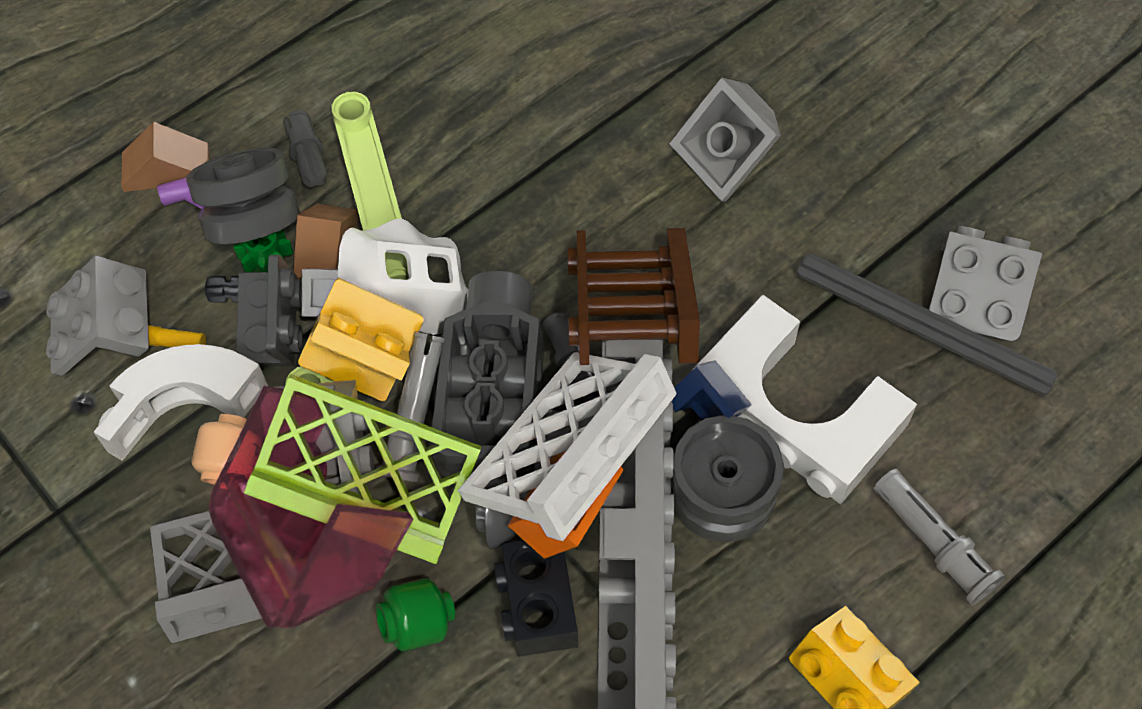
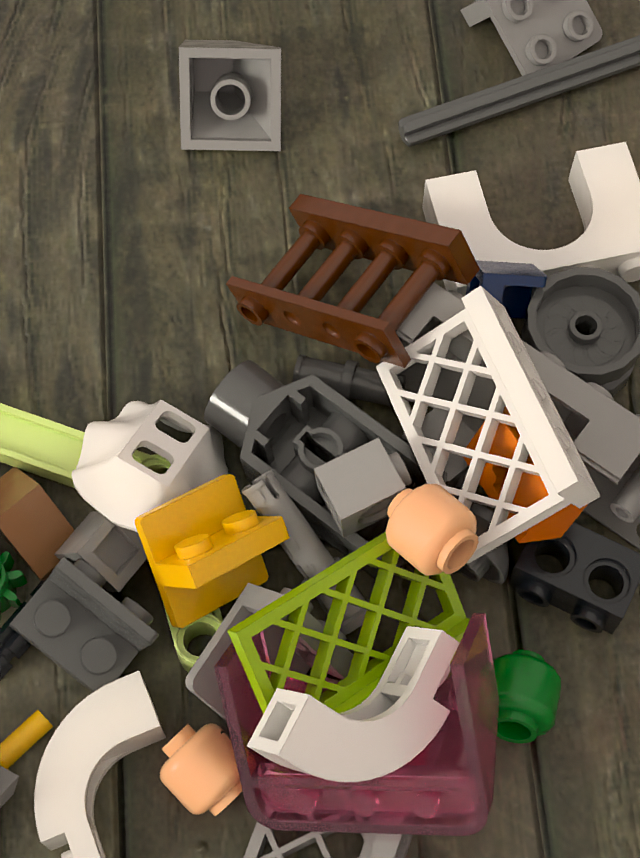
camera: 55 degrees left, 5 degrees up
none -> white arch [247,626,460,782]
none -> light grey brick [314,438,412,538]
none -> light nougat head [386,484,479,576]

